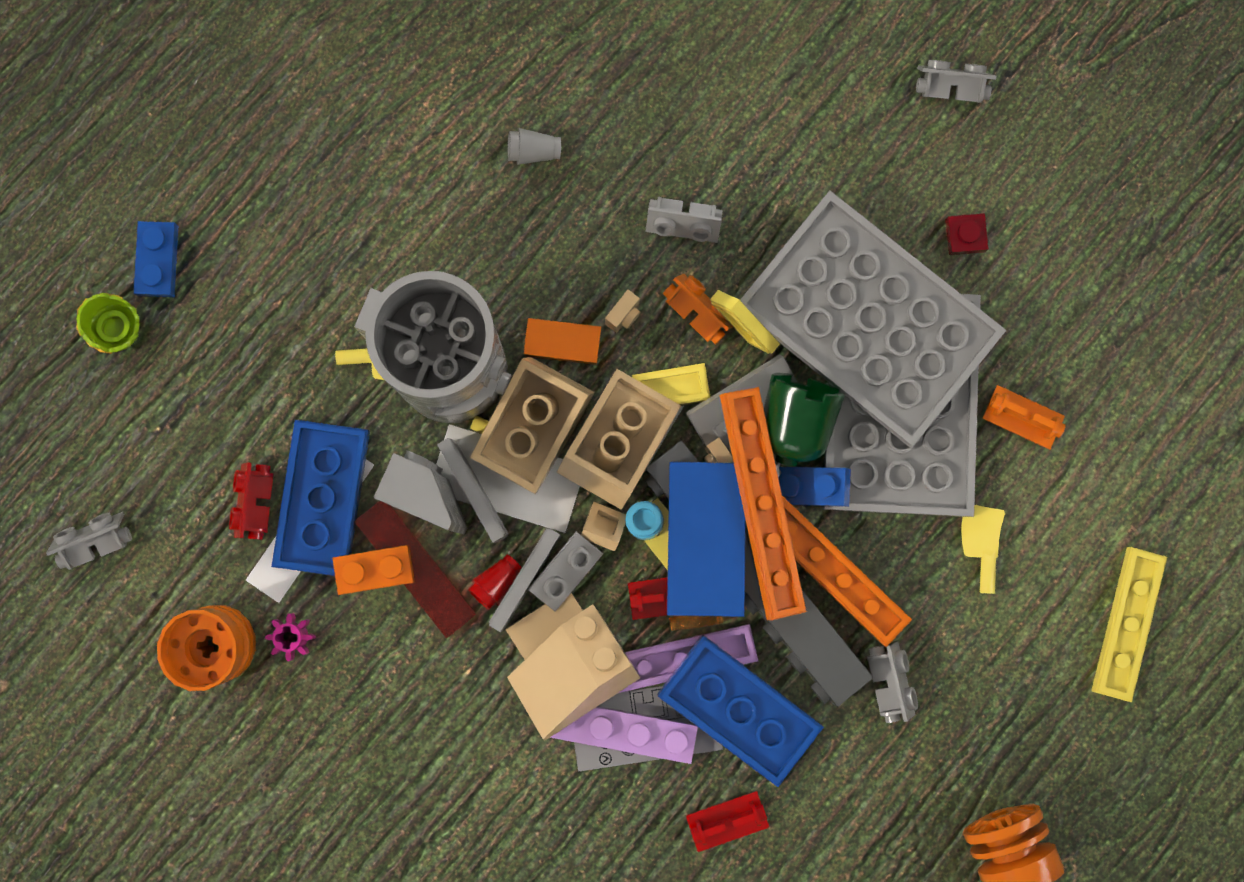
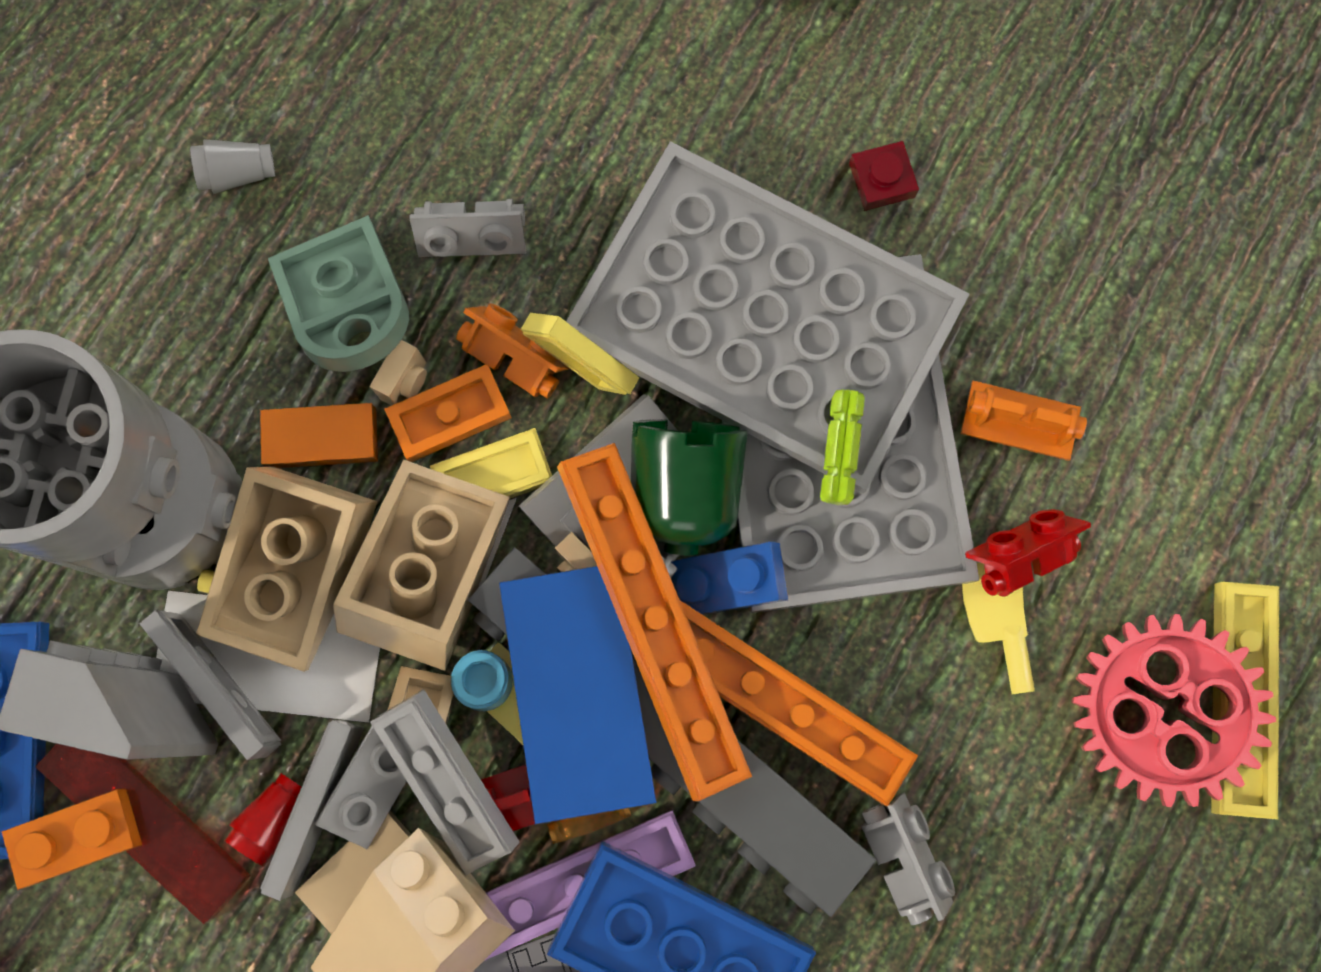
camera: 10 degrees left, 5 degrees down
none -> sand green tile [268,215,409,372]
none -> light grey tile [370,689,520,875]
none -> orange plate [384,364,512,462]
none -> lime axle [820,390,865,505]
none -> red hinge [965,509,1091,597]
none -> coral gear [1072,614,1276,807]

